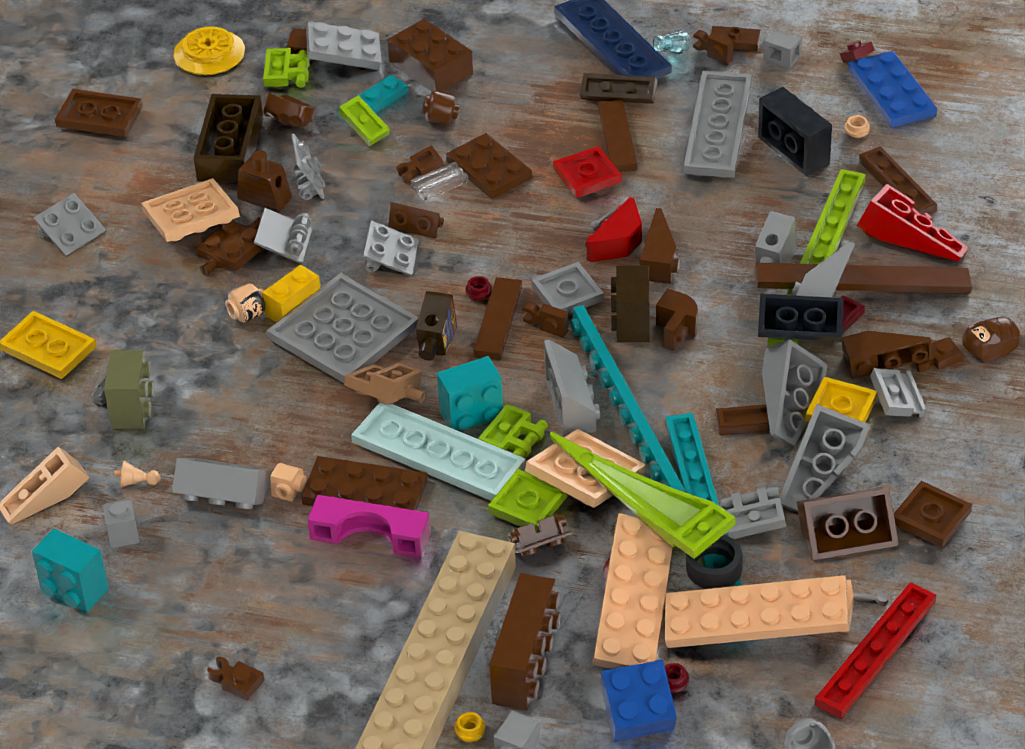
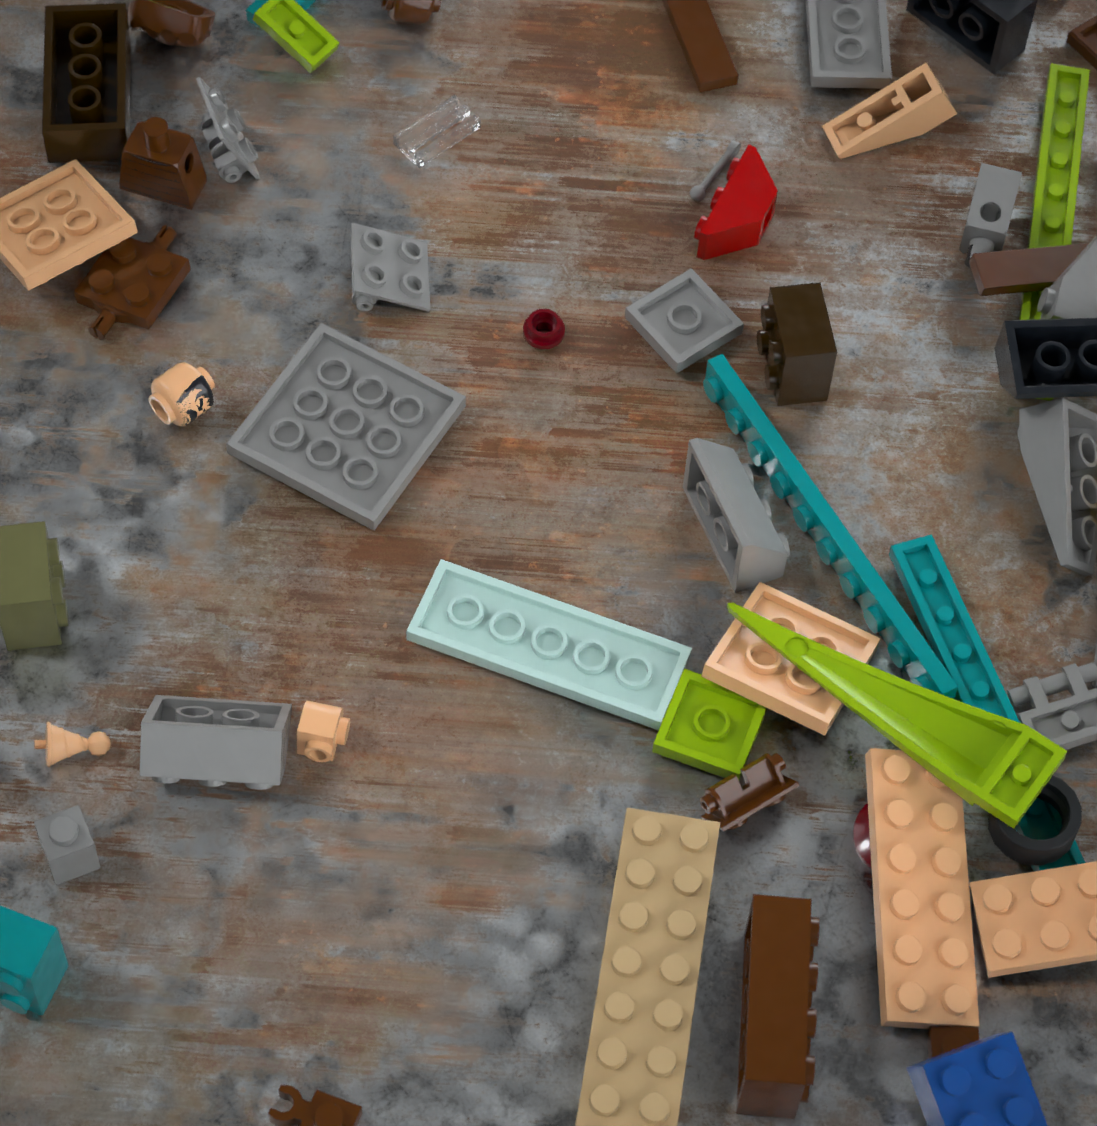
camera: 15 degrees left, 15 degrees up
light grey hinge [254,208,312,264] -> none
yellow brick [262,264,321,323] -> none
reddish brown plate [301,456,427,510] -> none
dark pink arch [307,495,431,558] -> none
medium nougat plate [344,363,426,404] -> none
reddish brown hinge [388,202,444,238] -> none
reddish brown plate [396,145,445,183] -> none
dark brown torso [416,291,457,361] -> none
teal brick [437,356,503,432] -> none
reddish brown plate [446,133,533,199] -> none
reddish brown tile [474,277,522,360] -> none
lime plate [478,404,548,459] -> none
reddish brown plate [522,301,569,338] -> none
red plate [553,146,622,198] -> none
reddish brown slope [639,208,681,284] -> none
reddish brown brick [656,288,698,351] -> none
dark red plate [664,663,689,692] -> none
reddish brown tile [716,404,770,435] -> none
none -> light nougat slope [822,62,957,159]

